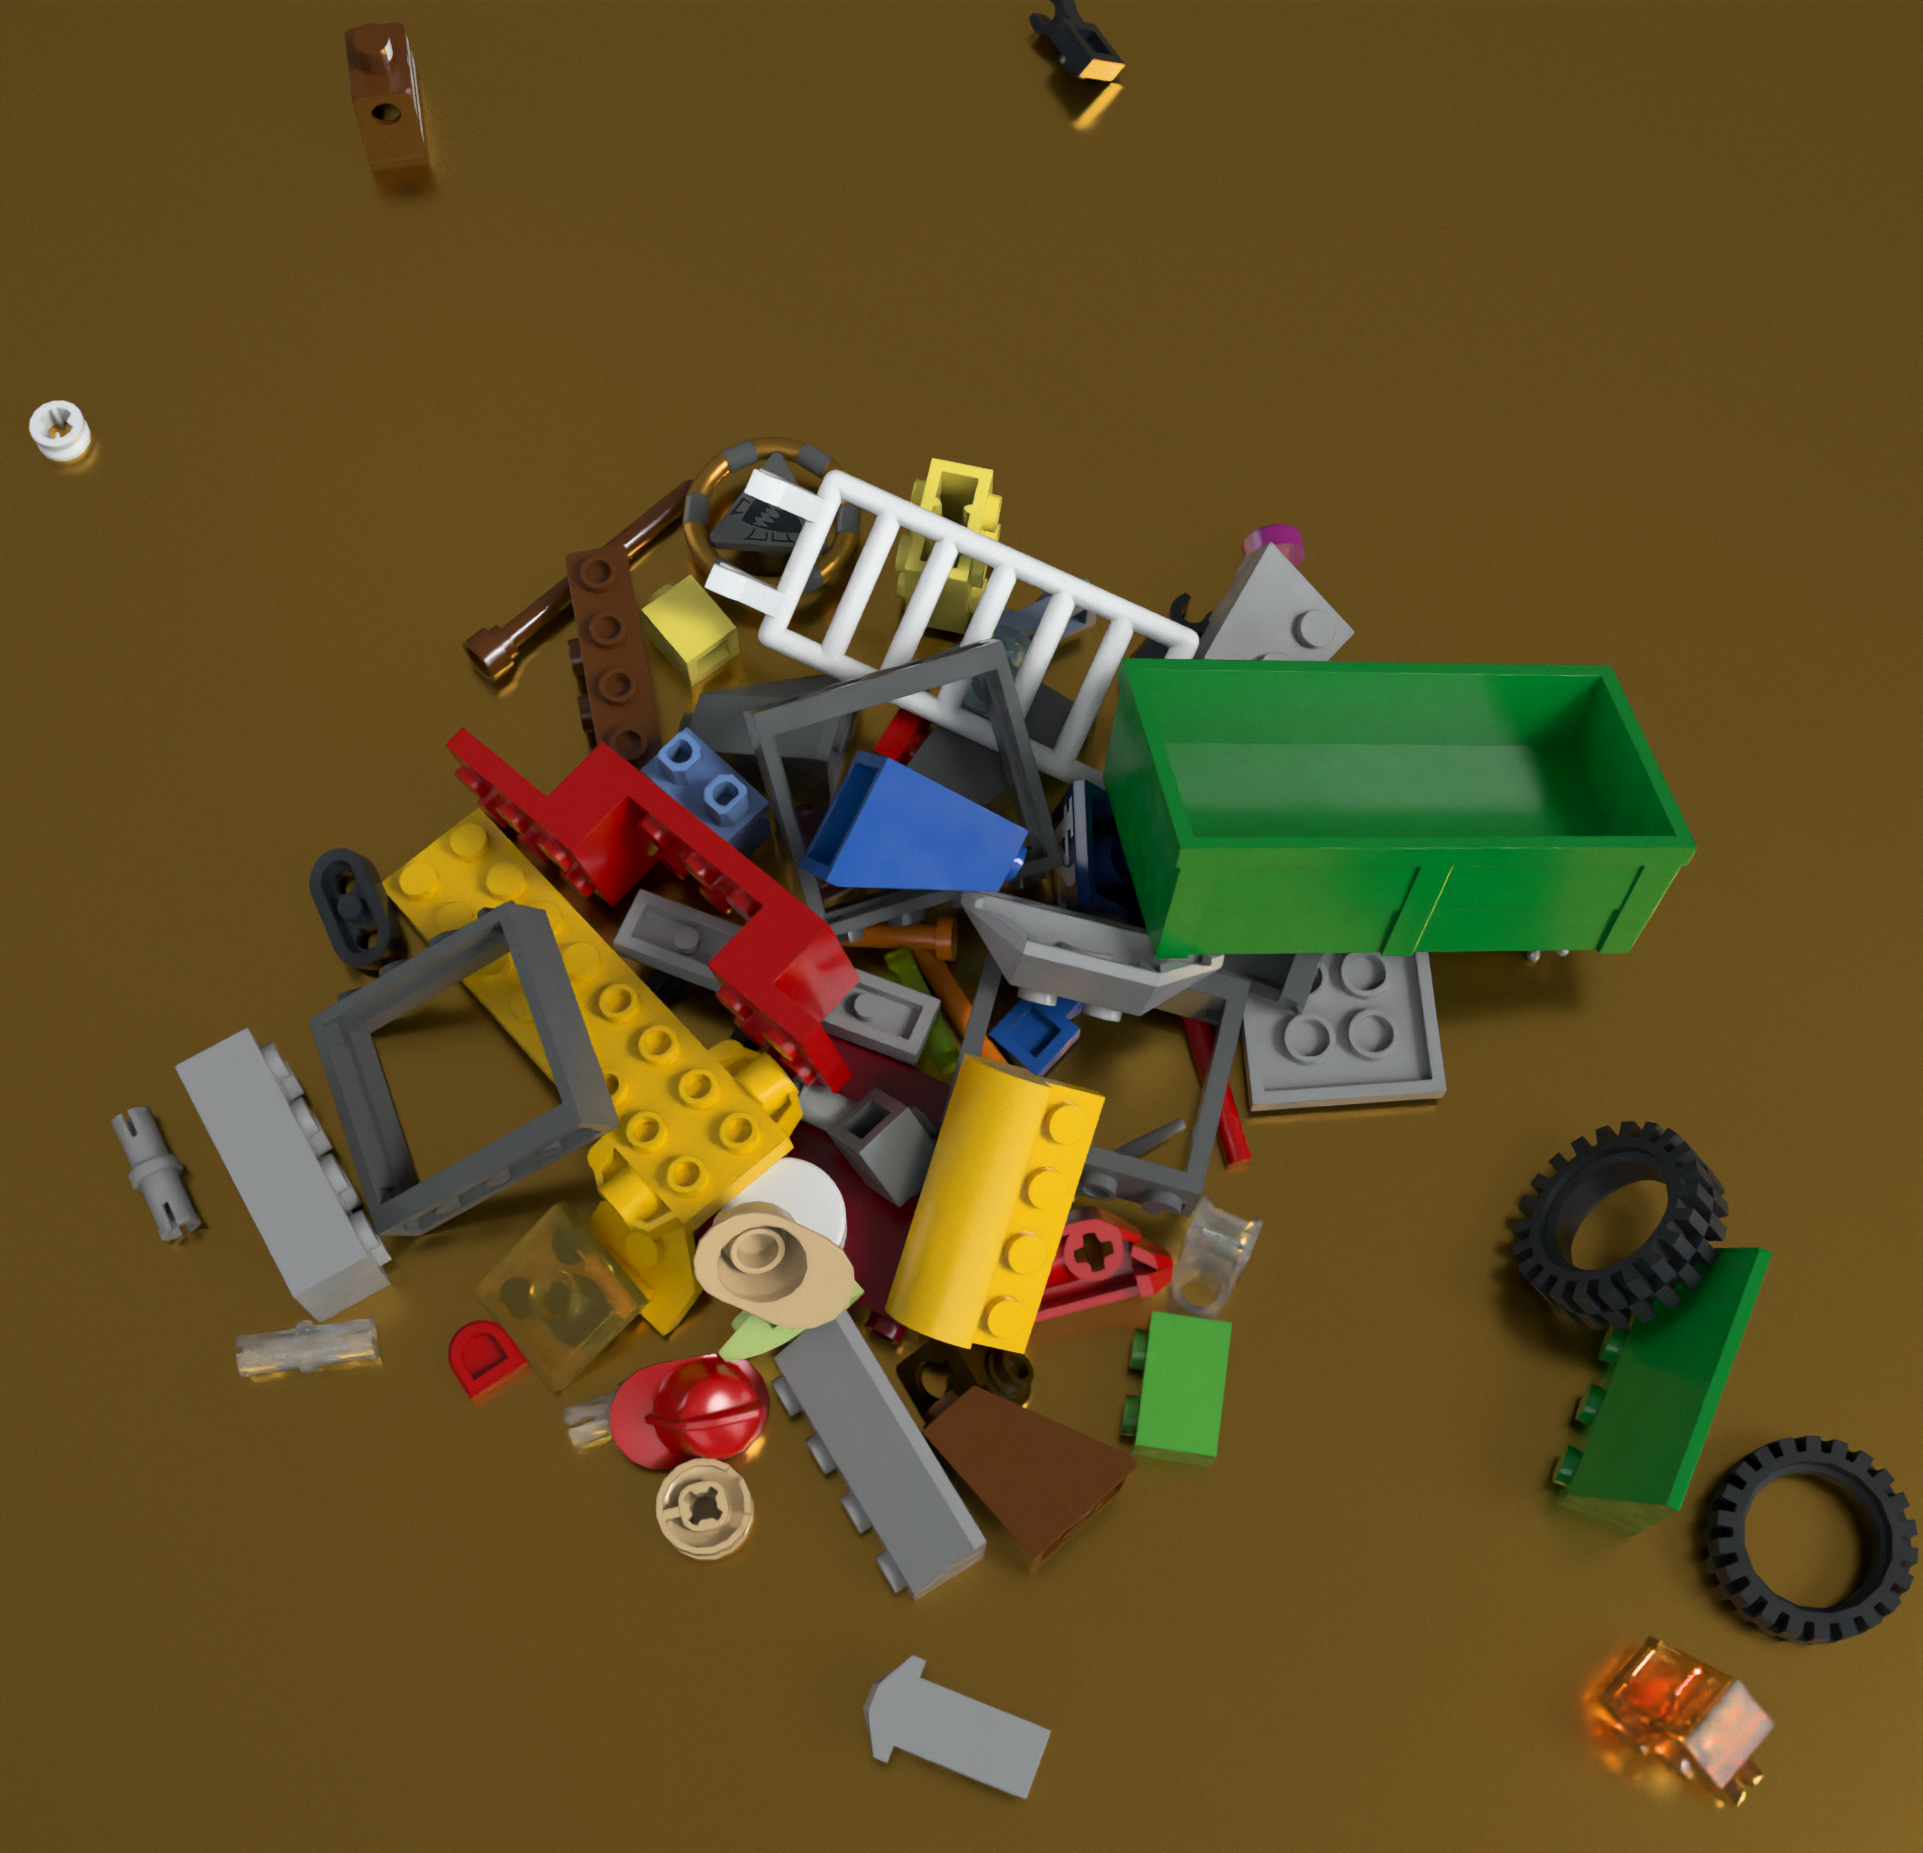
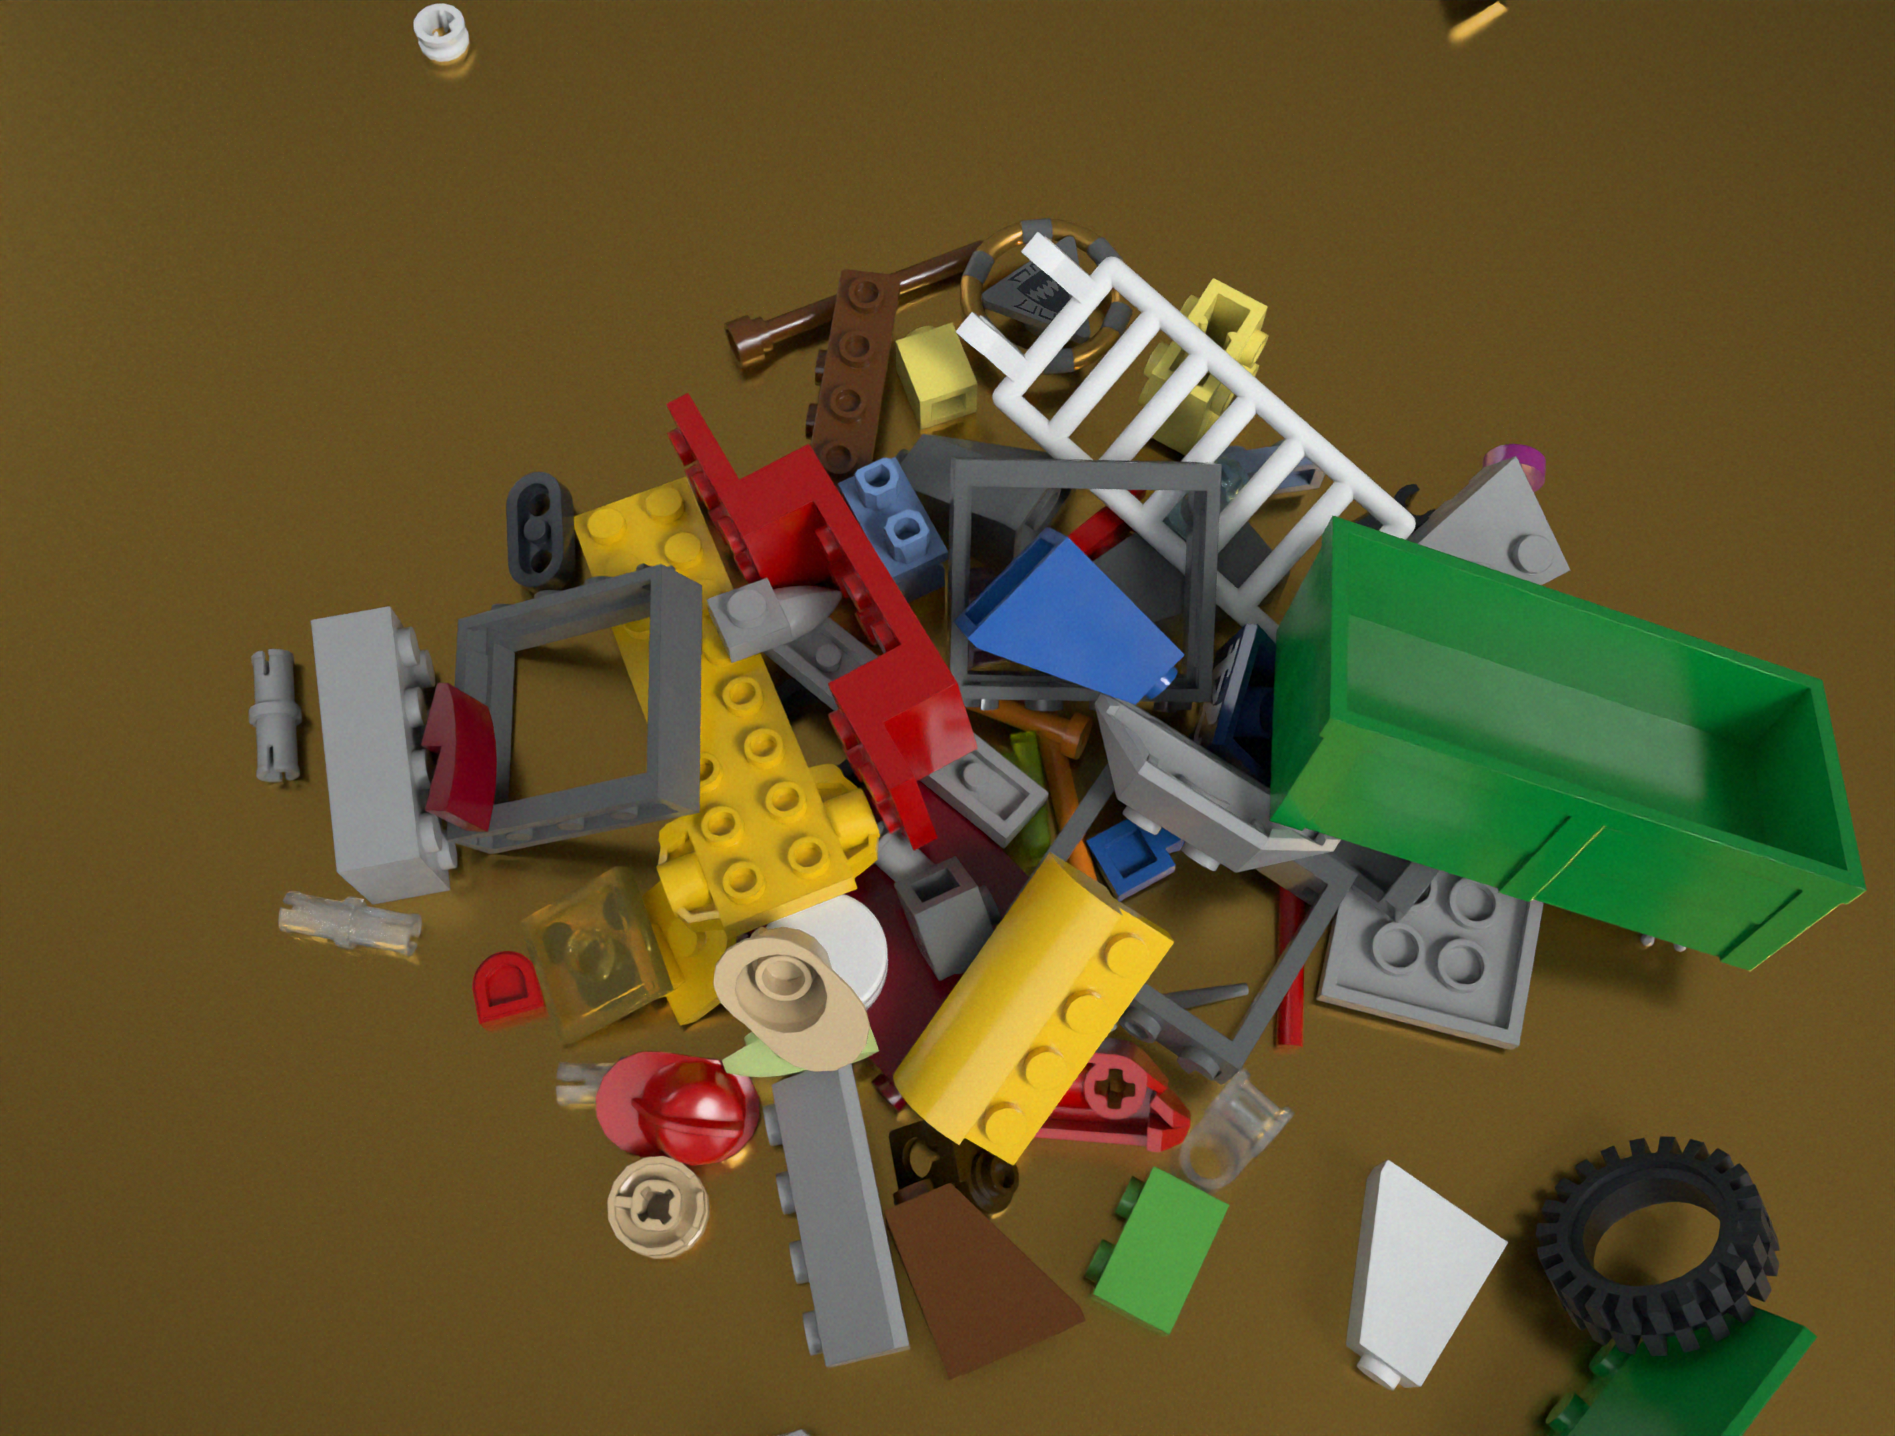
camera: 20 degrees right, 0 degrees up
none -> dark red slope [421,683,497,832]
none -> light grey plate [706,578,842,663]
none -> white slope [1346,1159,1508,1391]

